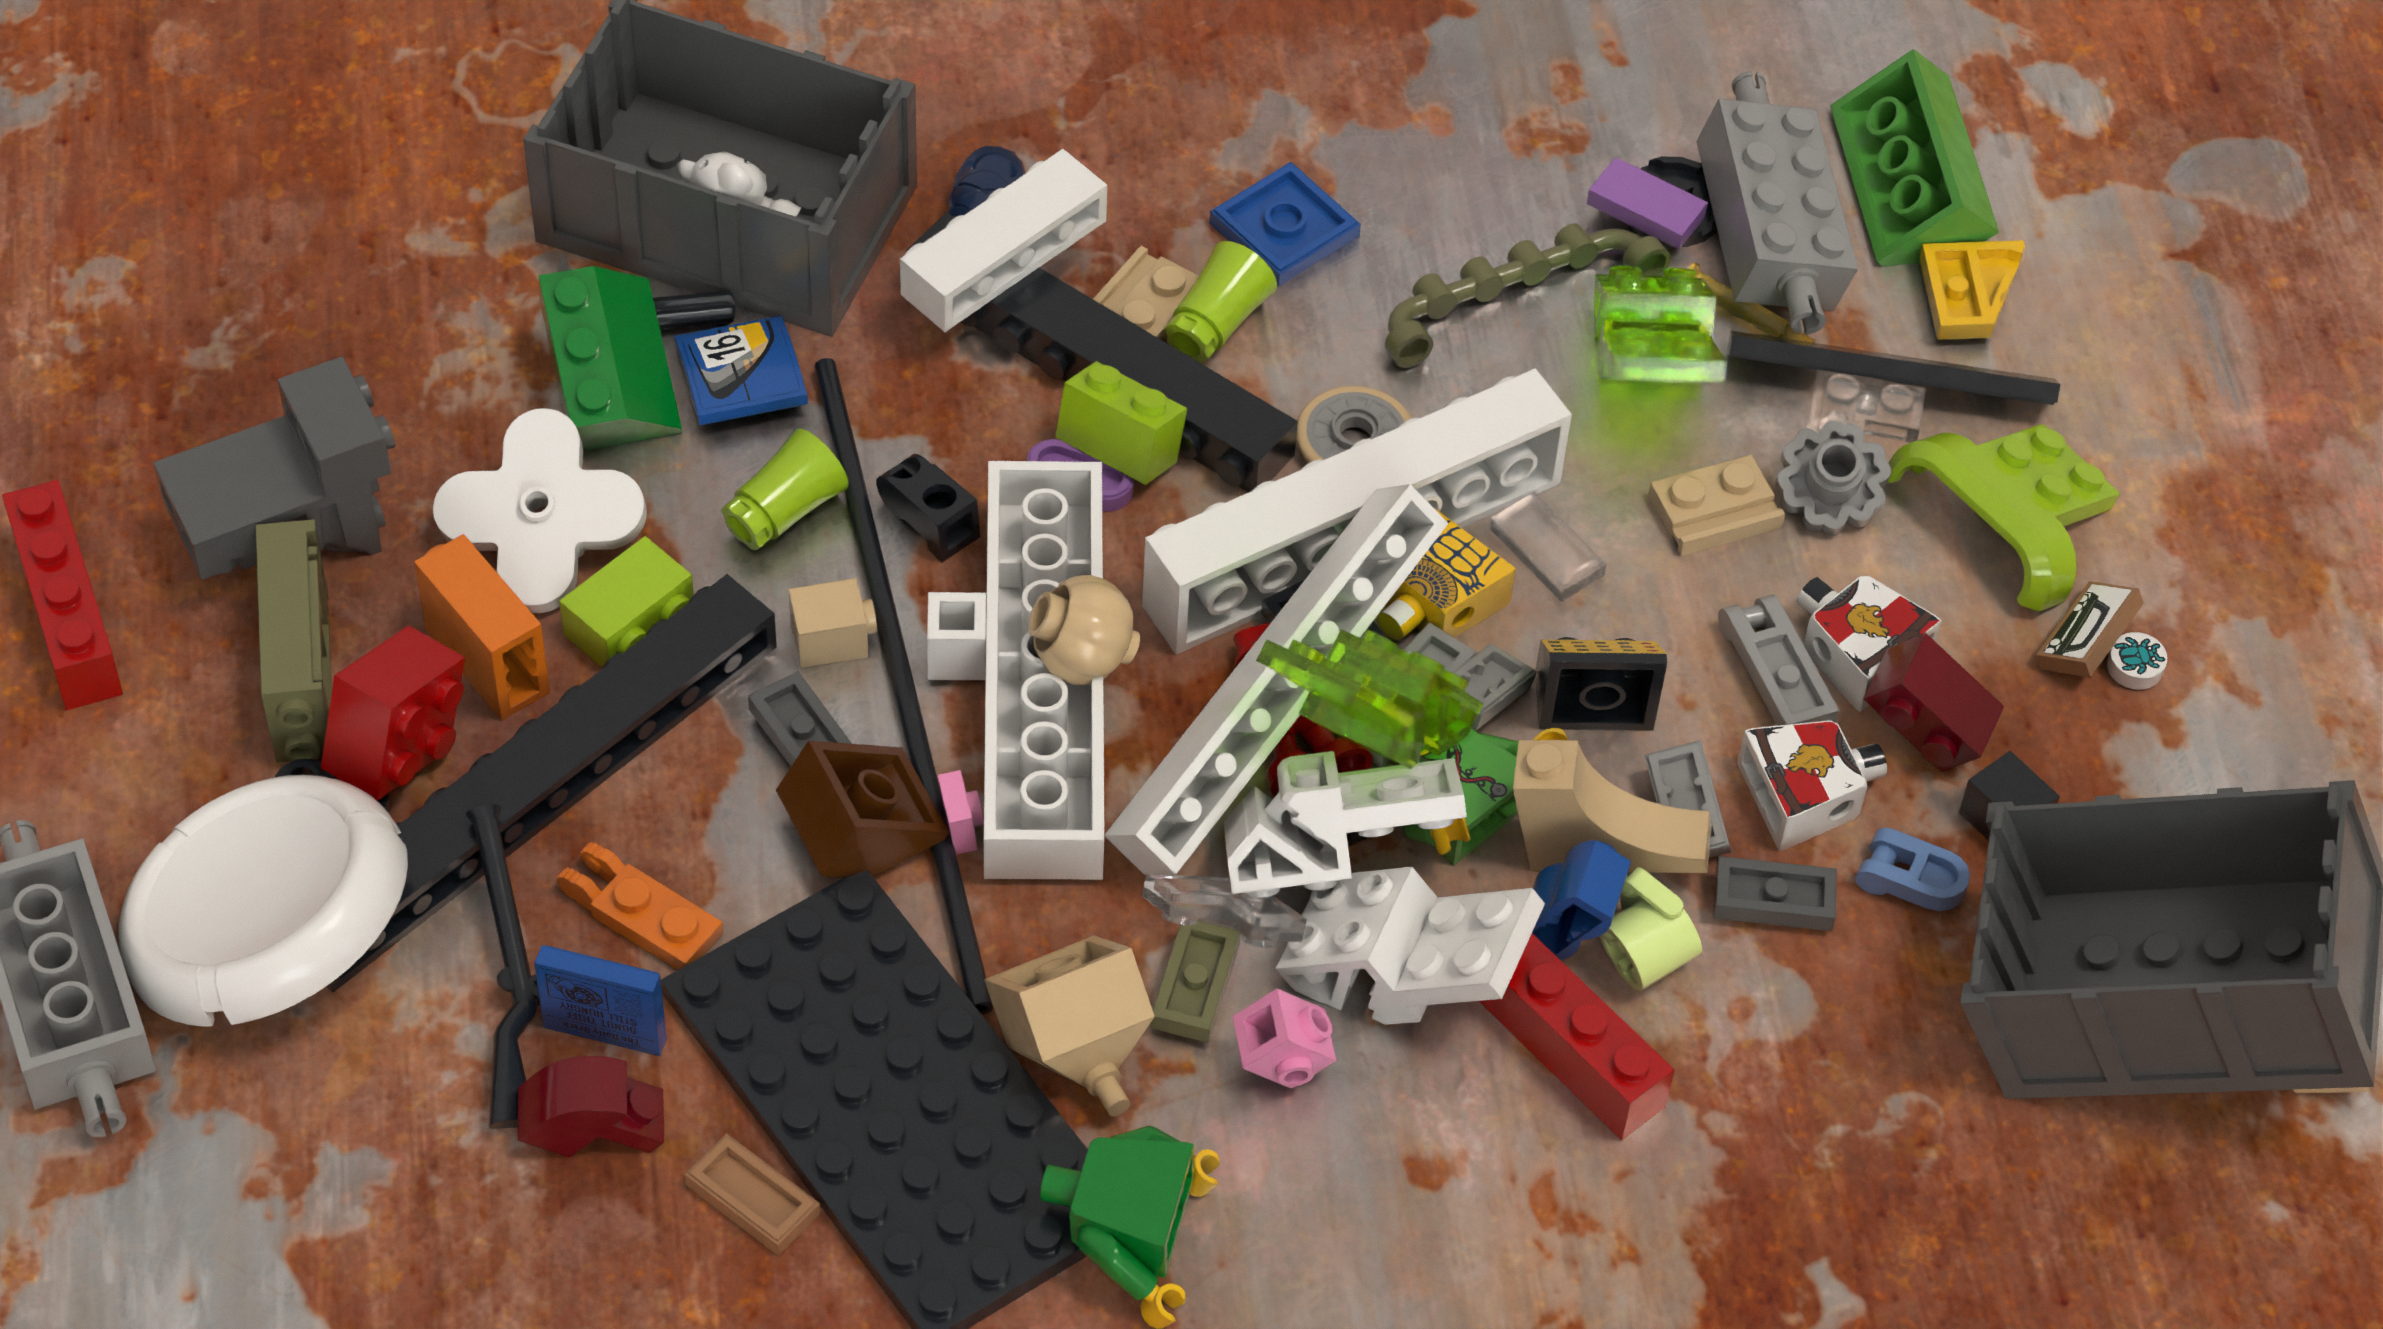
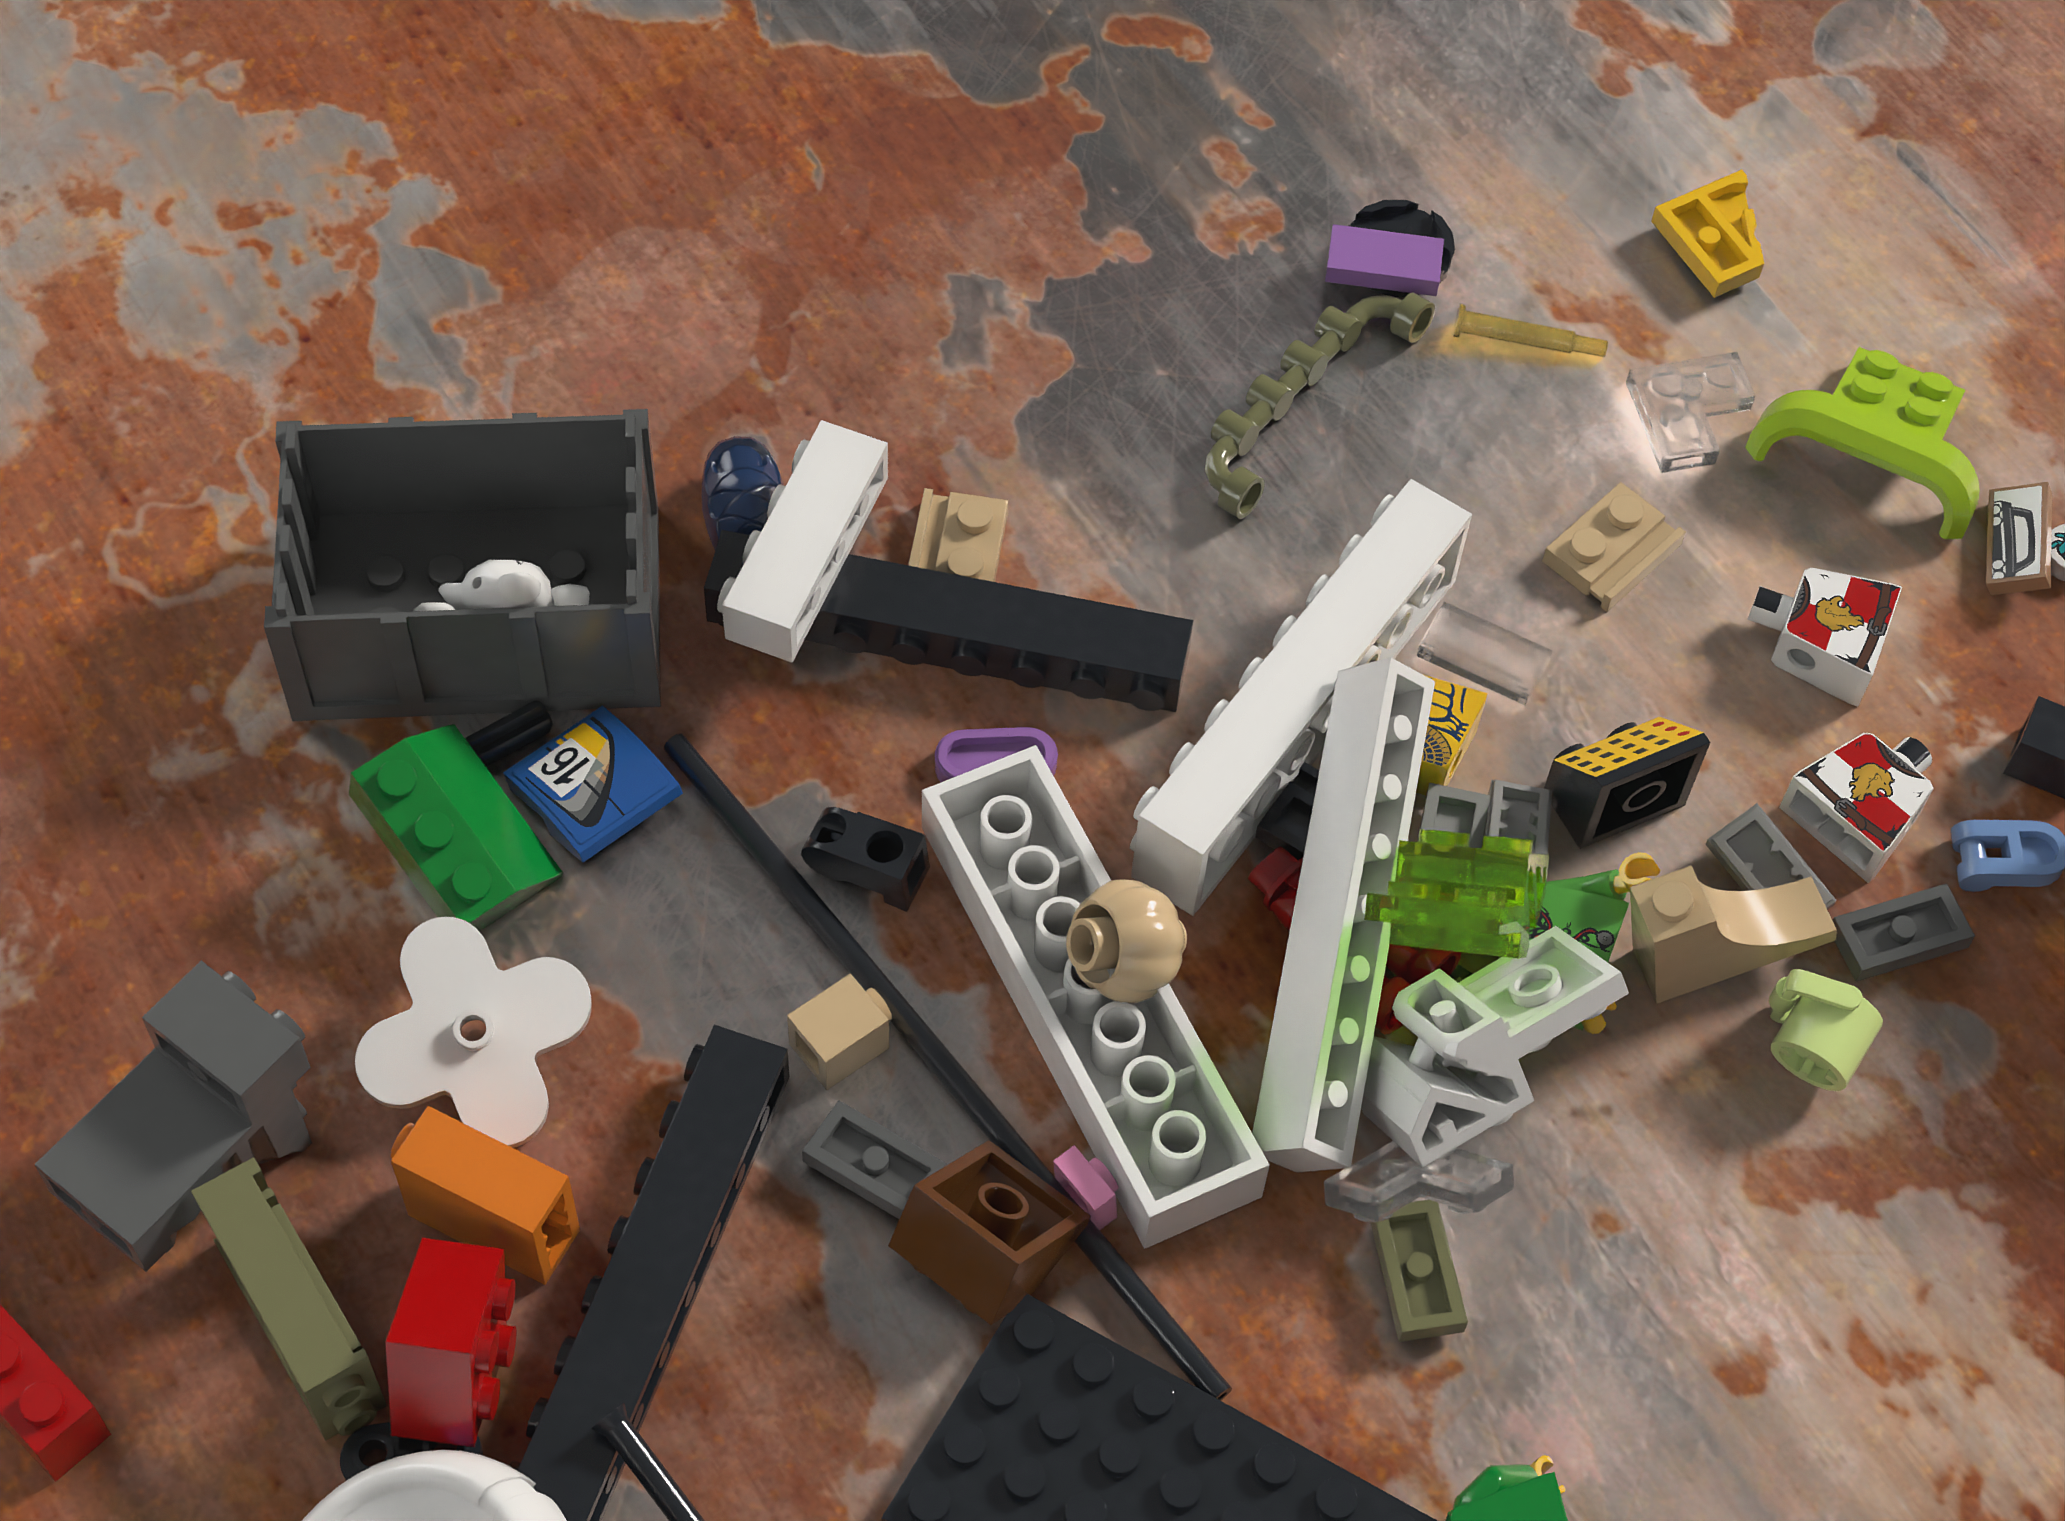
camera: 25 degrees left, 5 degrees up
orange hinge [556,842,724,970] -> none
lime brick [559,536,694,668] -> none
lime plant [721,428,849,550] -> none
white brick [927,592,986,680] -> none
tan piece [984,935,1155,1116] -> none
lime brick [1055,361,1187,485] -> none
lime plant [1164,241,1277,363] -> none
blue tile [1209,162,1361,286] -> none
bright pink brick [1232,988,1336,1089] -> none
white piece [1276,867,1545,1025] -> none
light grey wheel [1296,386,1411,463] -> none
red brick [1479,933,1675,1141] -> none
blue brick [1532,840,1631,960] -> none
clear neon green piece [1593,266,1727,383] -> none
light grey brick [1696,71,1858,335] -> none
light grey plate [1718,594,1839,726] -> none
black tile [1728,330,2061,405] -> none
light grey plant [1775,420,1891,535] -> none
bright green slope [1830,49,1999,266] -> none
dark red brick [1863,633,2004,772] -> none

